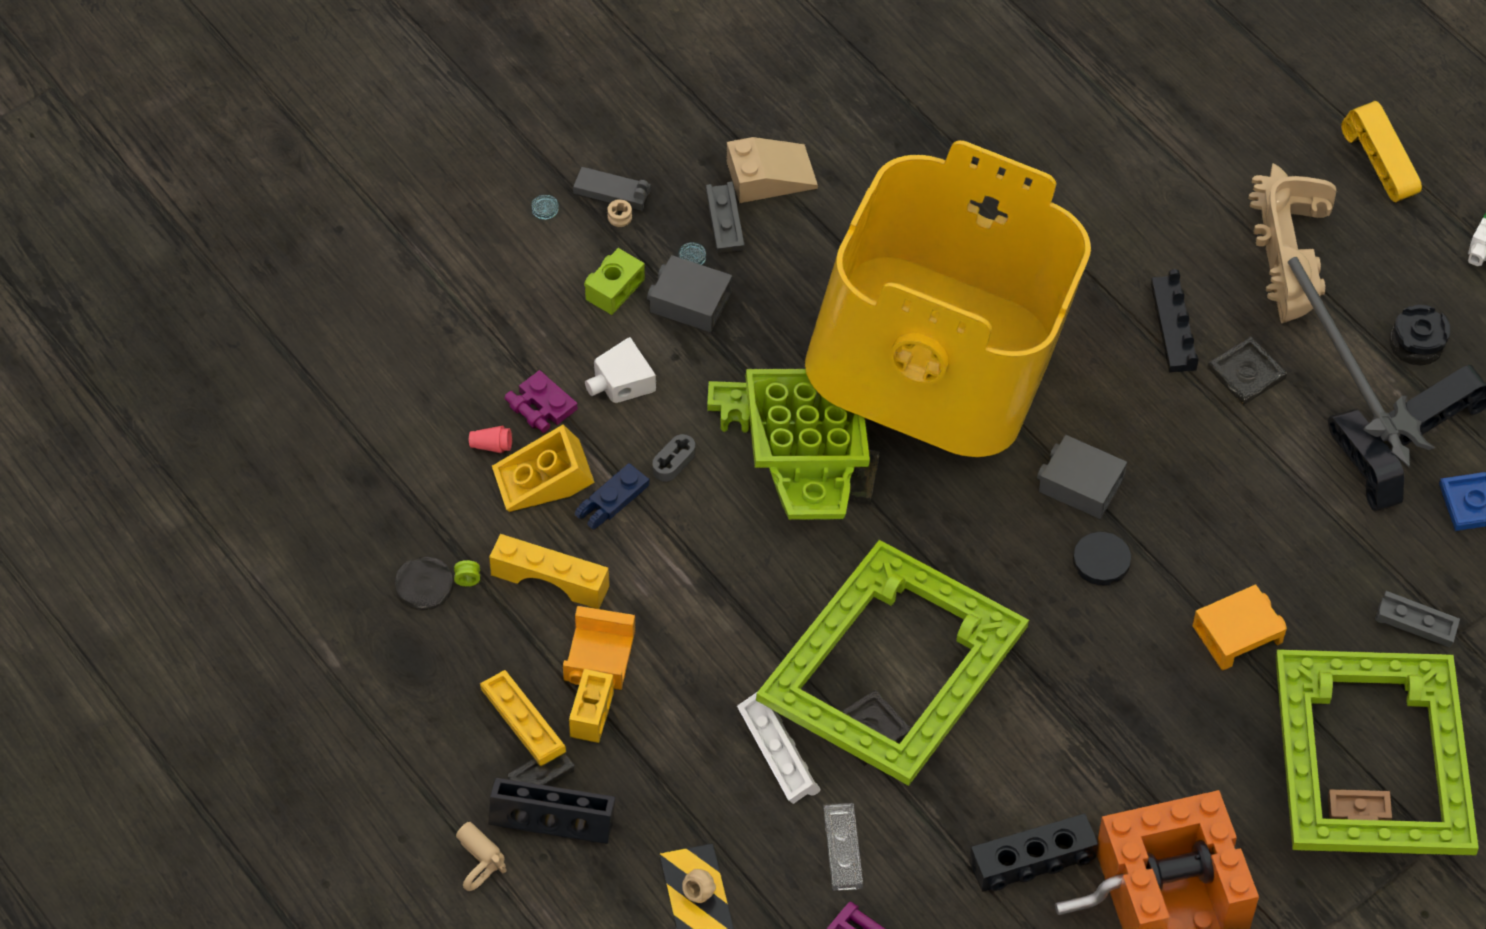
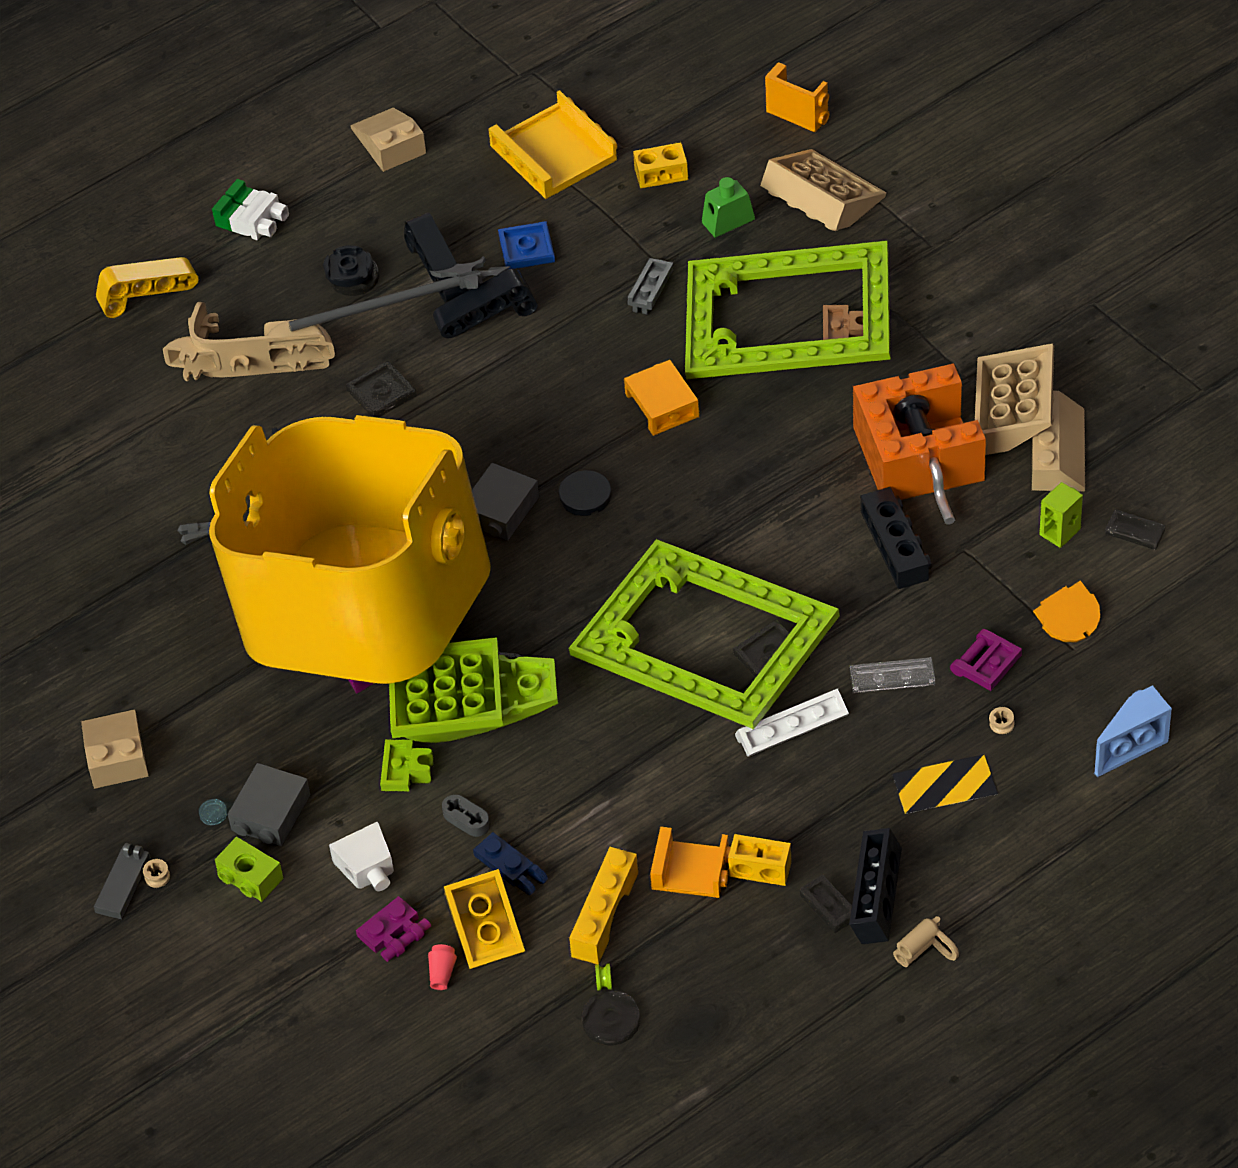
camera: 85 degrees left, 5 degrees down
yellow tile [480,670,566,766] -> none
clear light blue piece [531,195,559,219] -> none
tan piece [682,869,716,903] -> none
dark grey hinge [706,182,744,254] -> none

